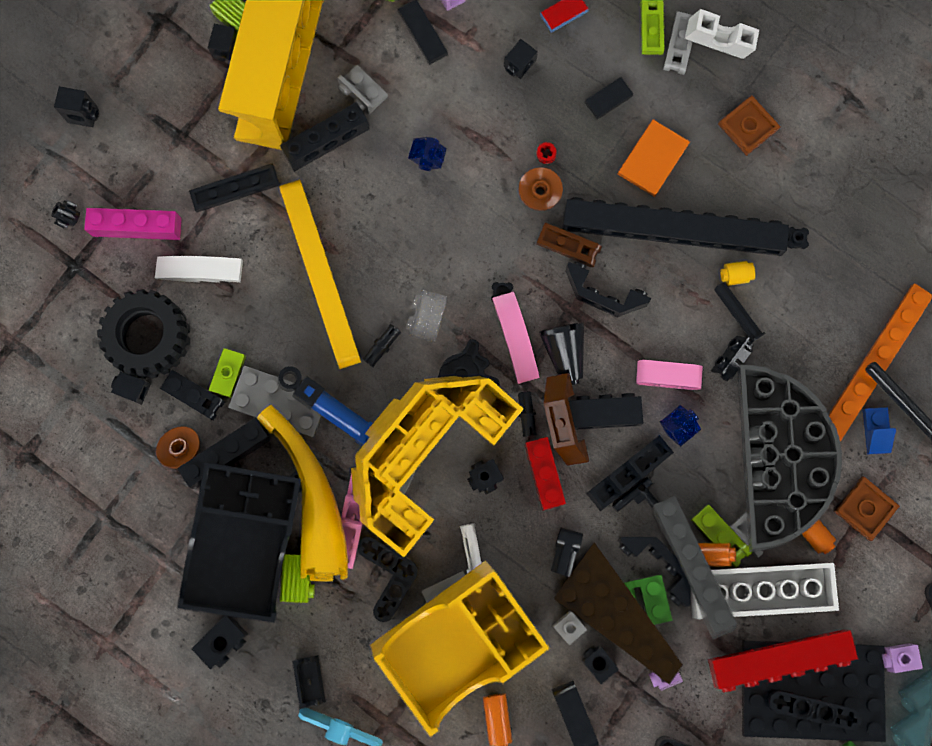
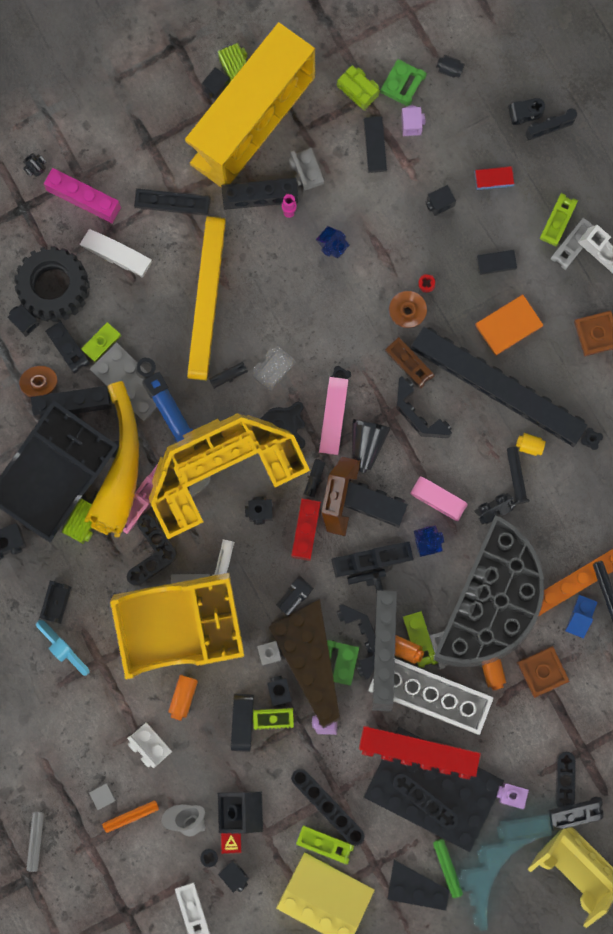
camera: 25 degrees right, 0 degrees up
black brick [54,86,99,127] -> none
none -> lime brick [253,708,294,730]
none -> dark pink pin [282,194,297,218]

